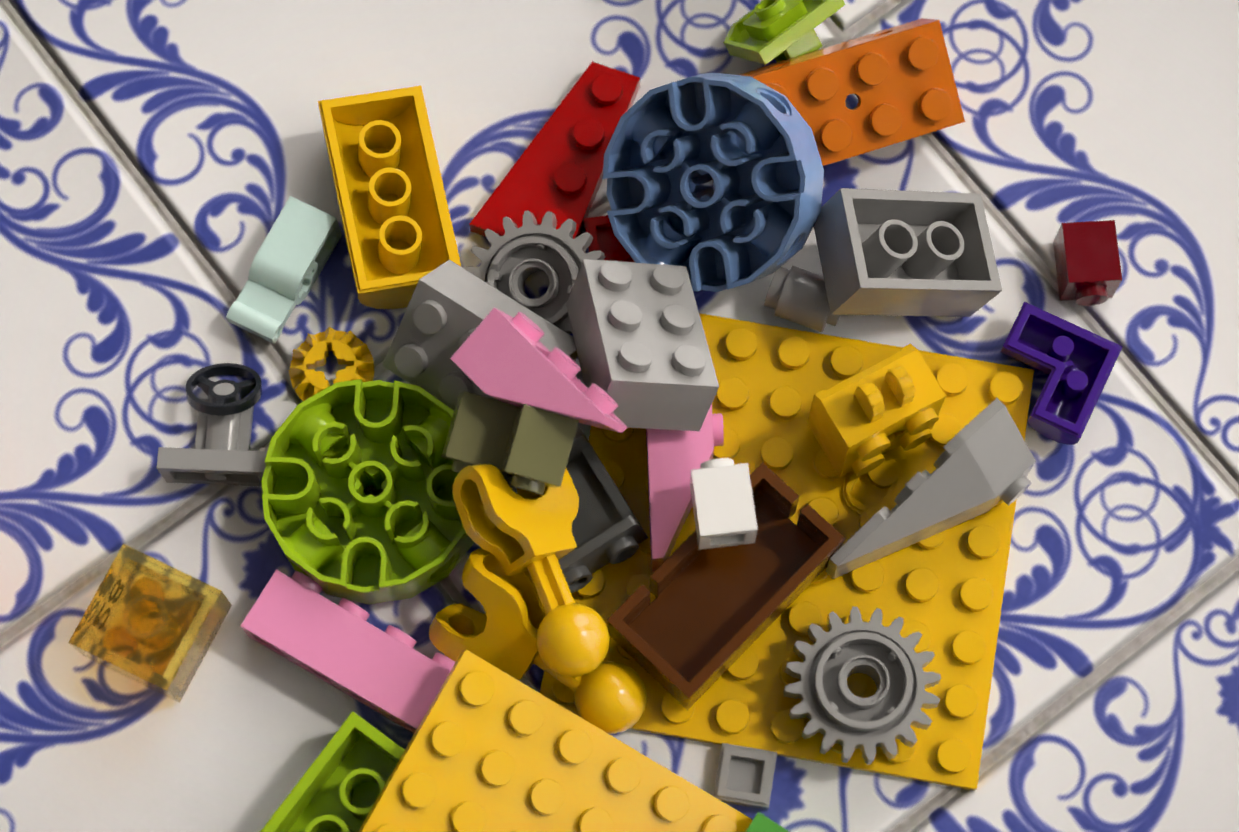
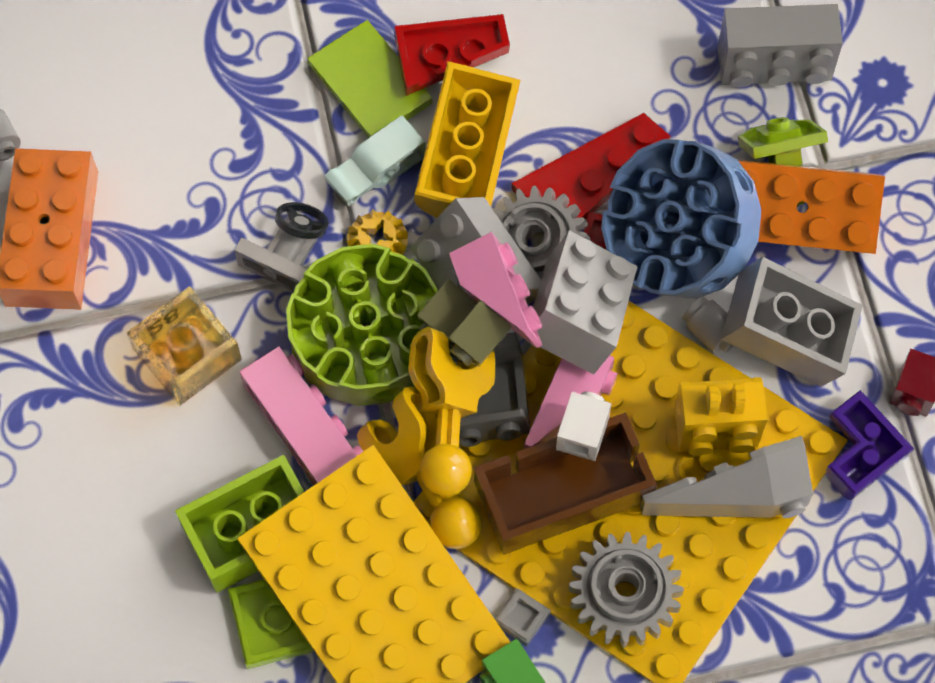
camera: 25 degrees right, 5 degrees down
none -> lime tile [307,19,433,138]
none -> red wing [394,14,510,96]

